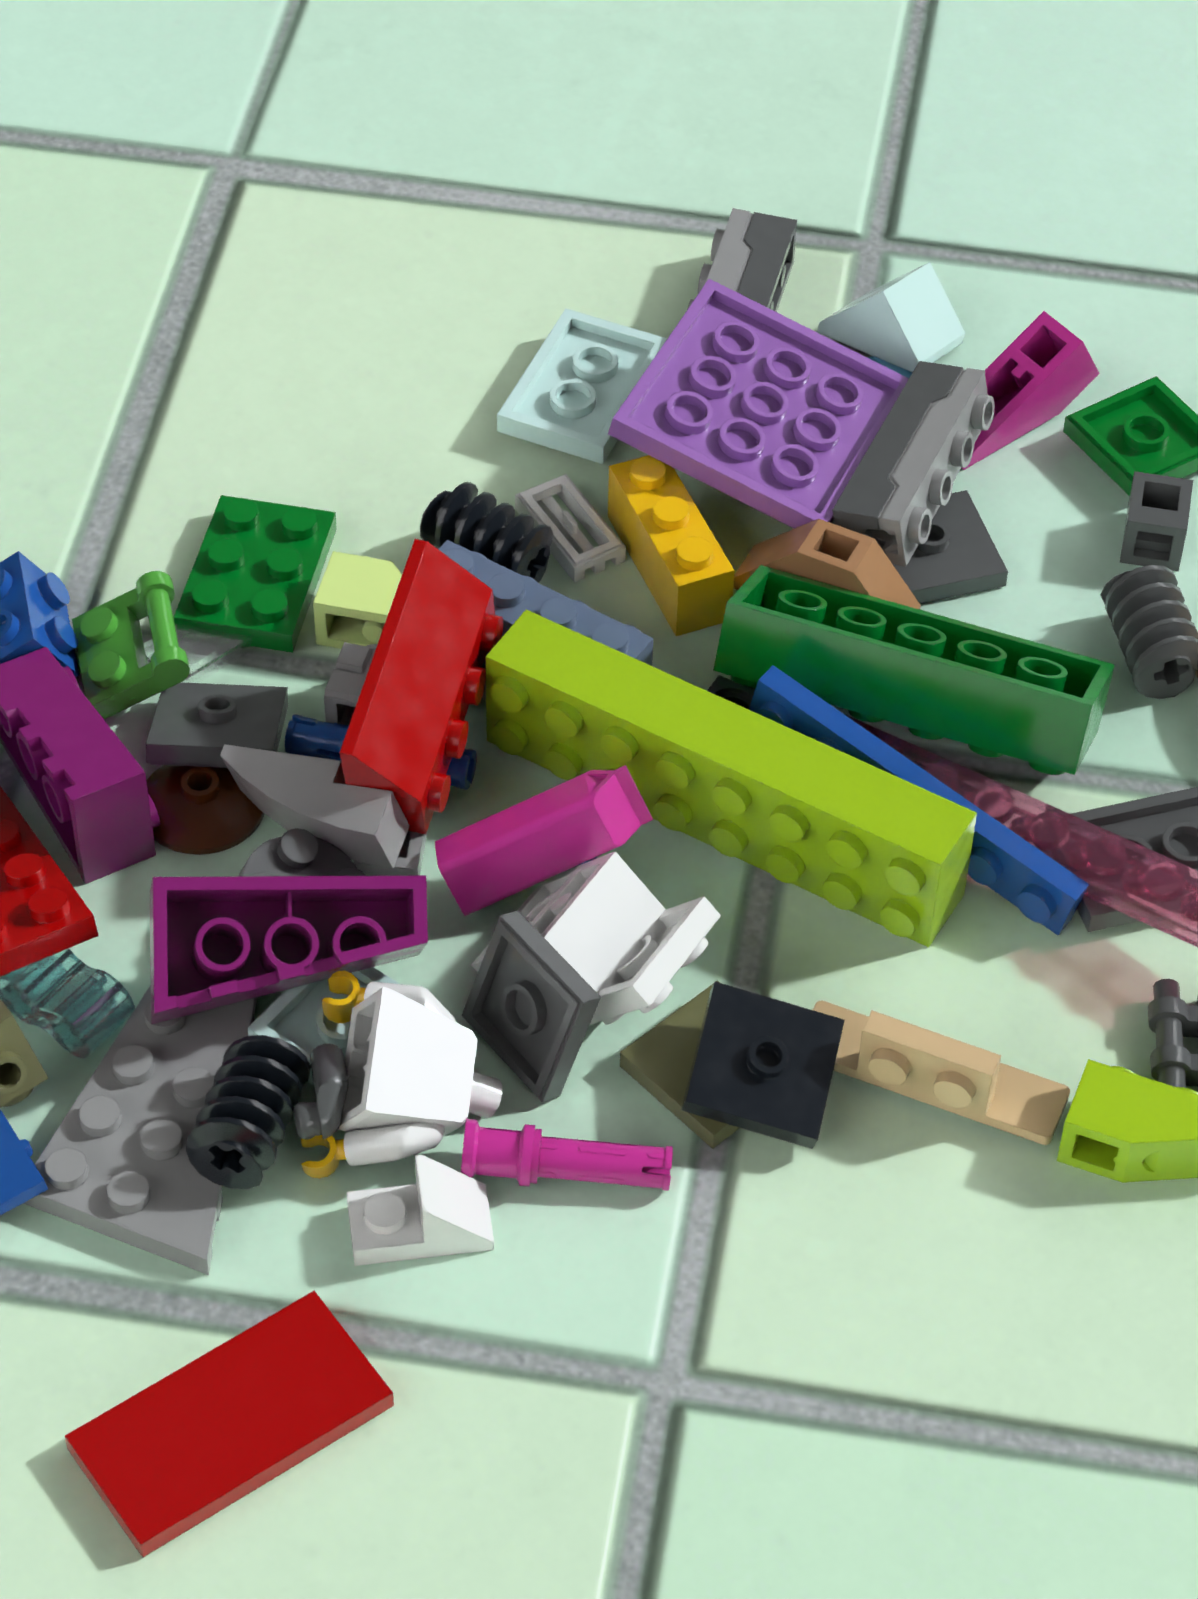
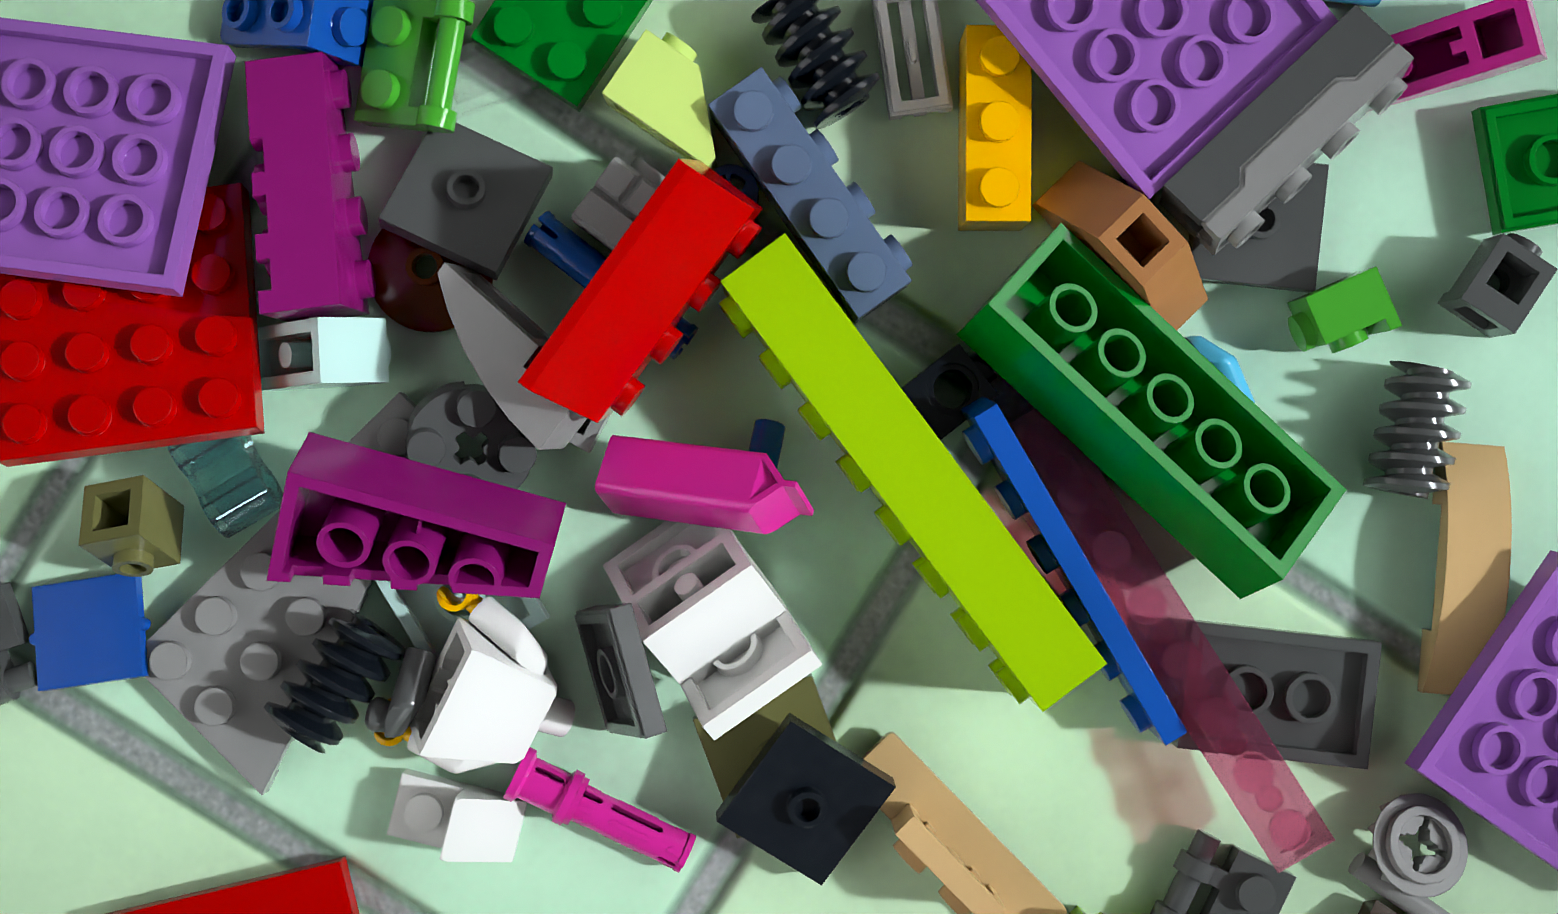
camera: 25 degrees right, 40 degrees up
none -> light aqua slope [258,317,391,391]
none -> bright green brick [1287,266,1402,353]

